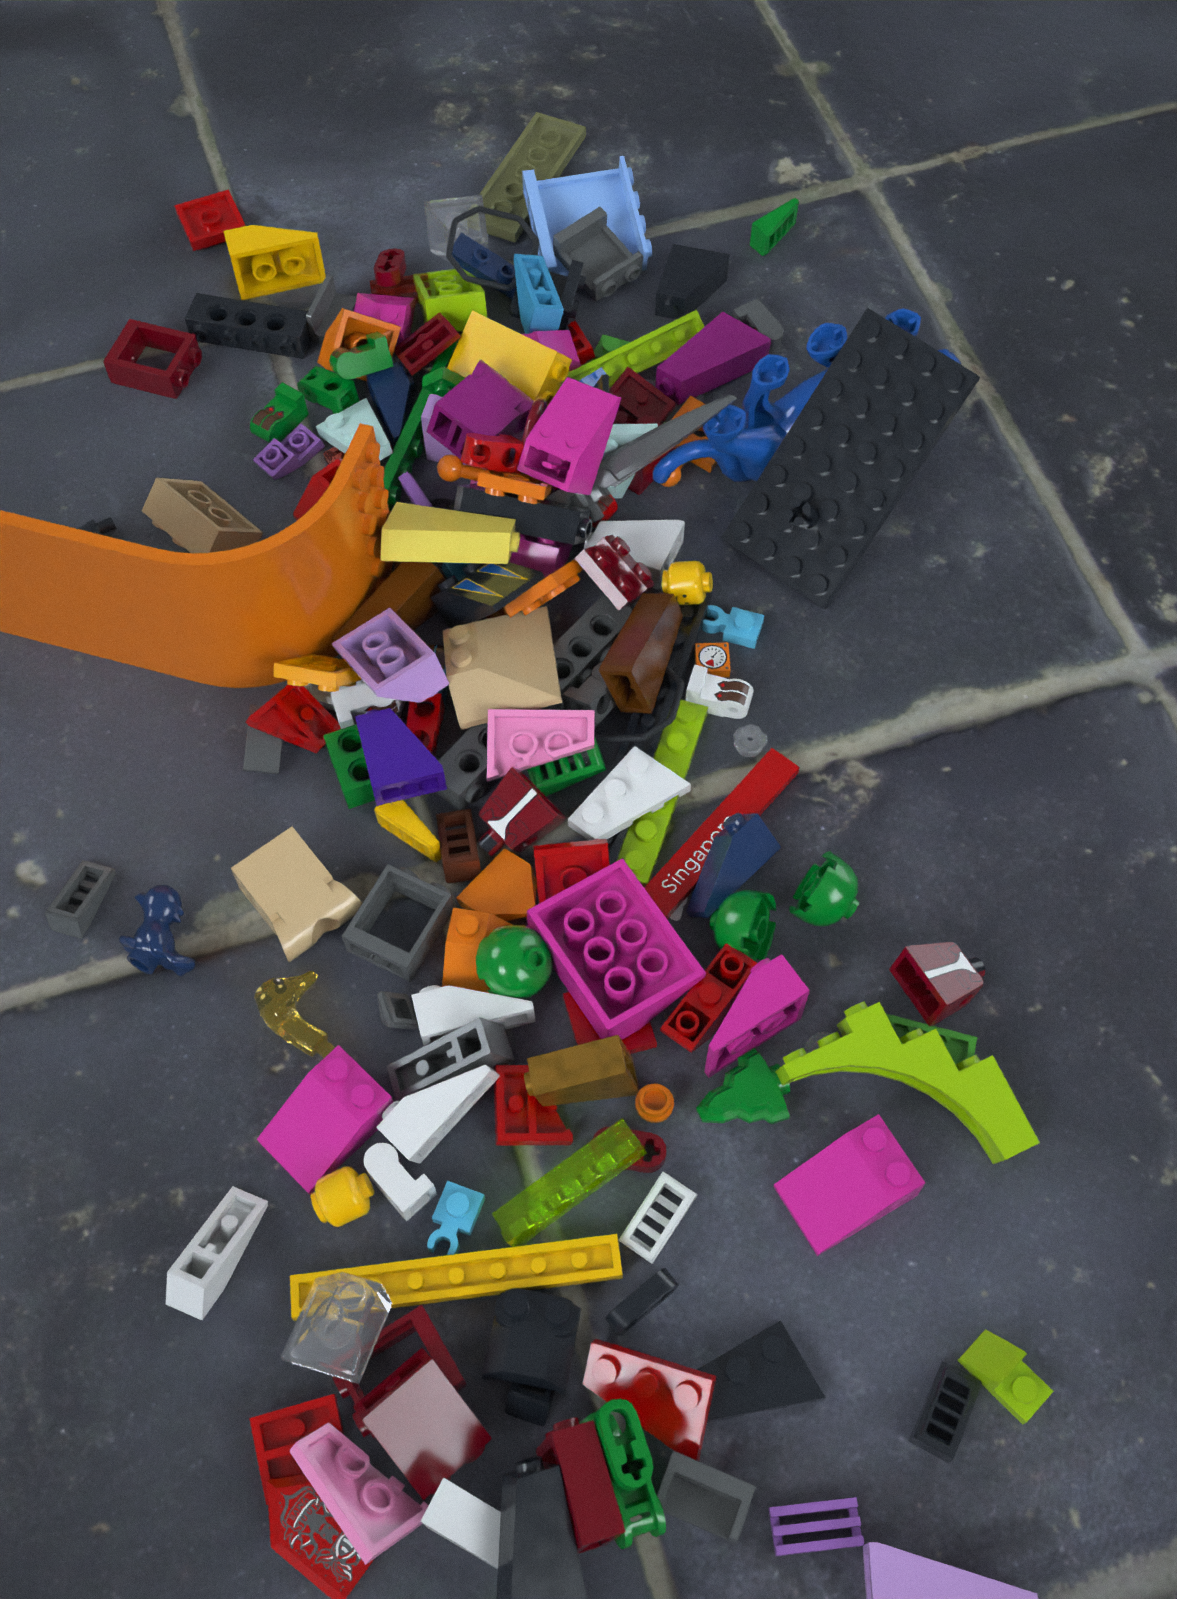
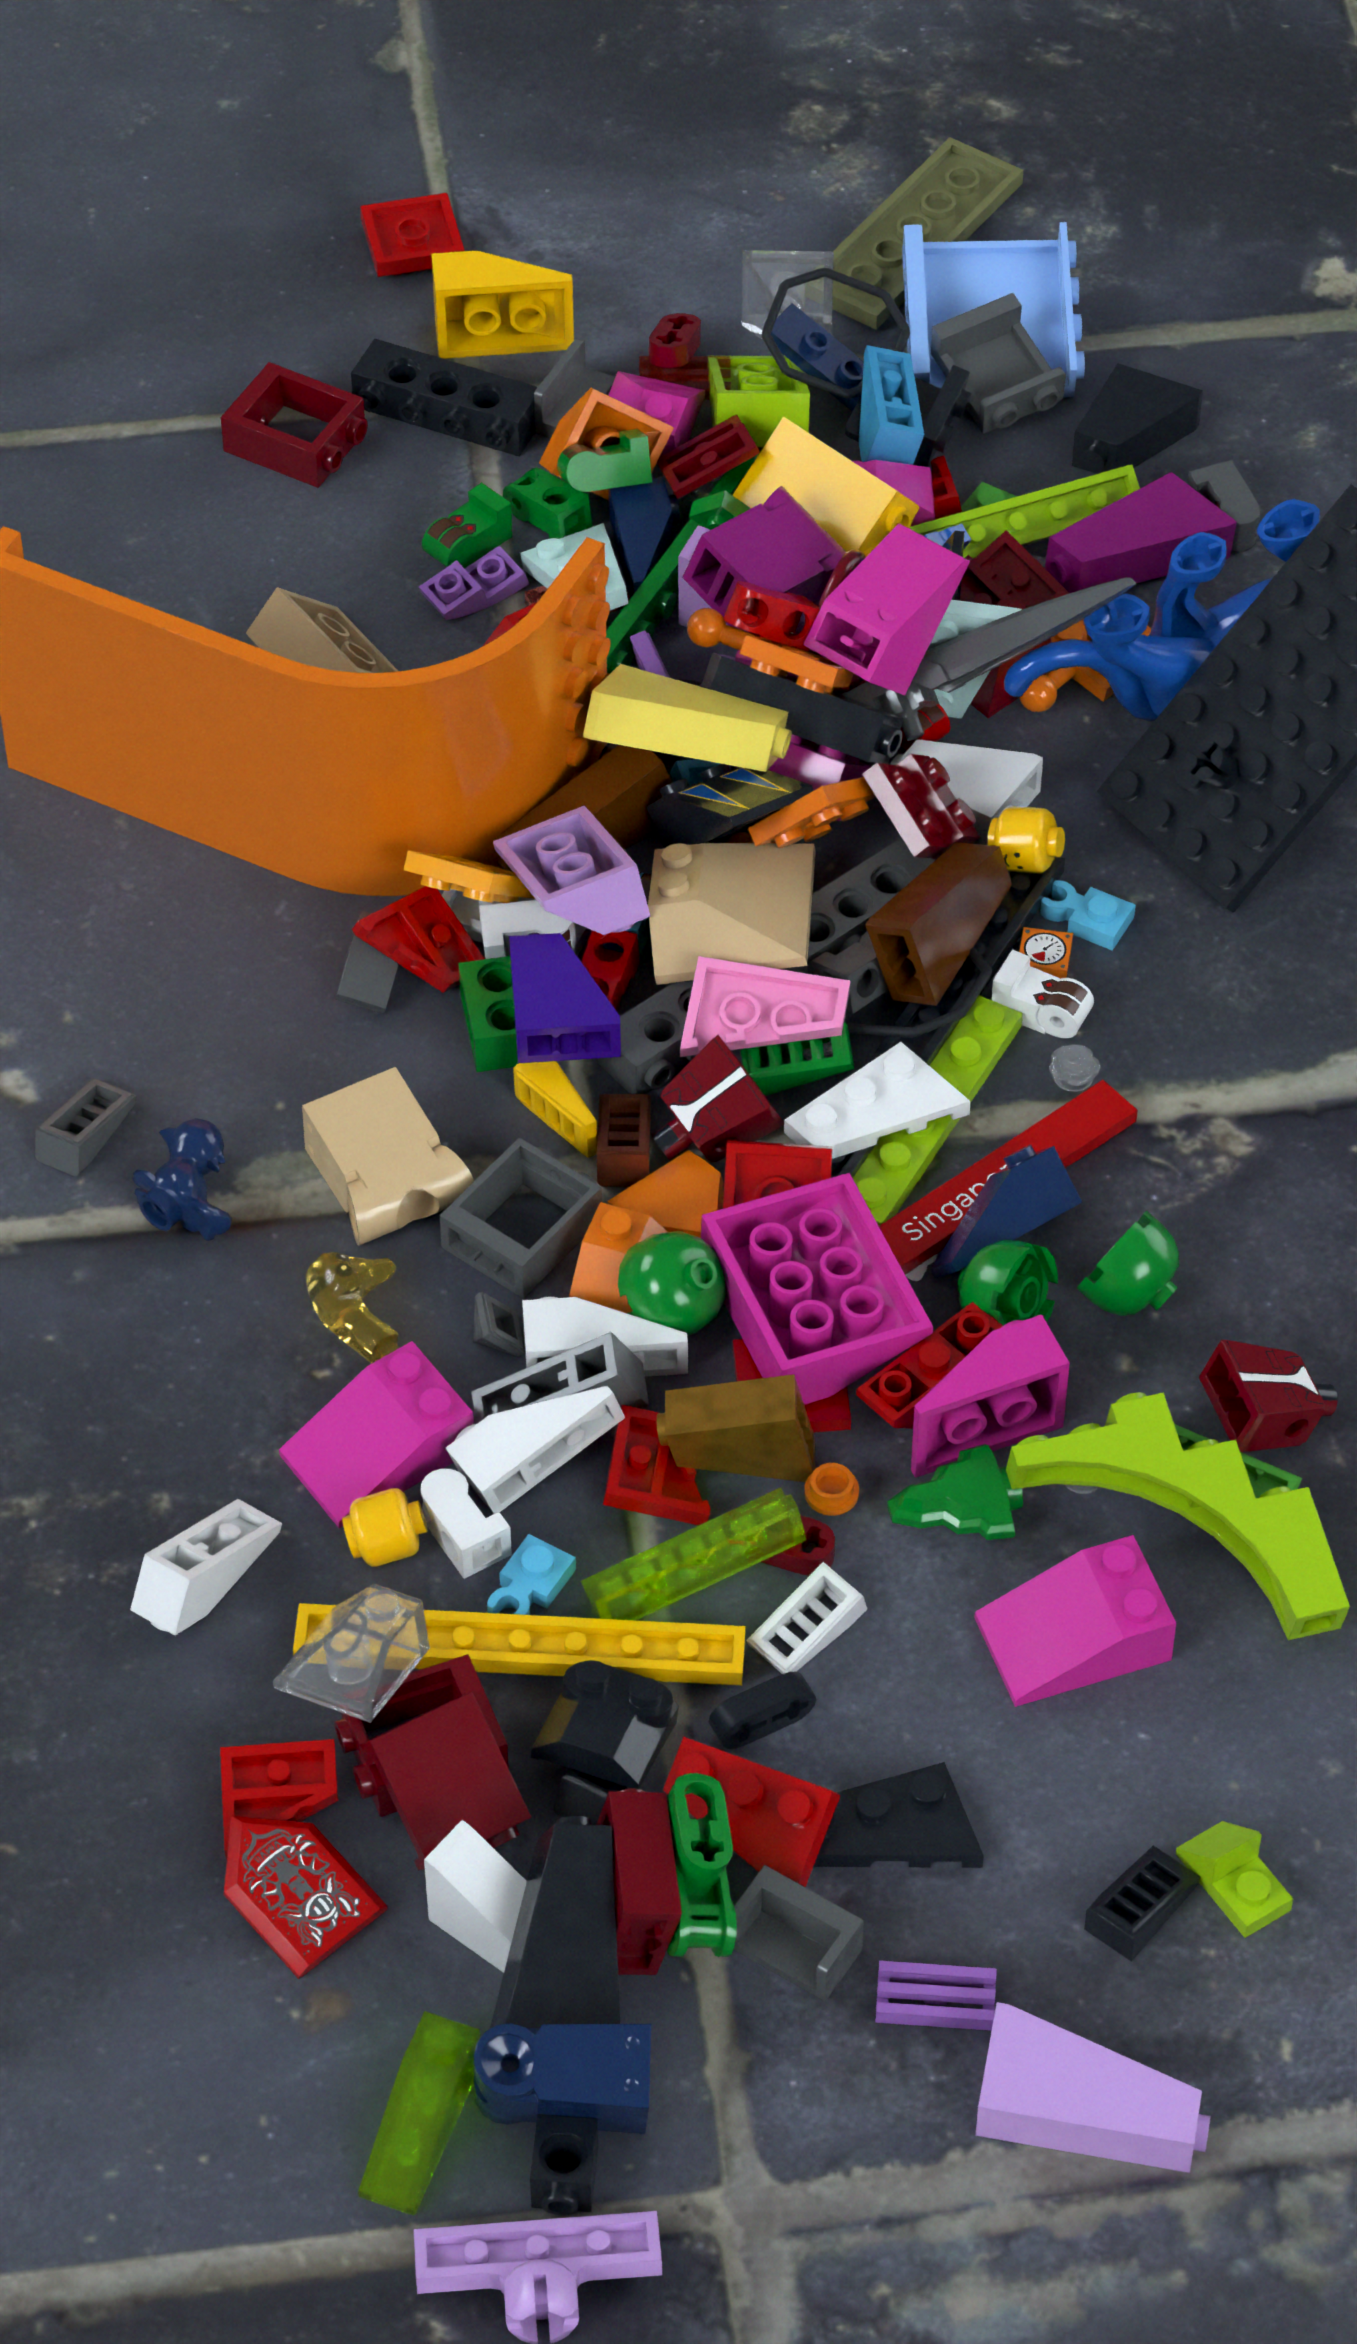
camera: 10 degrees right, 10 degrees down
bright pink wing [289,1422,429,1565] -> none
green slope [750,198,799,256] -> none

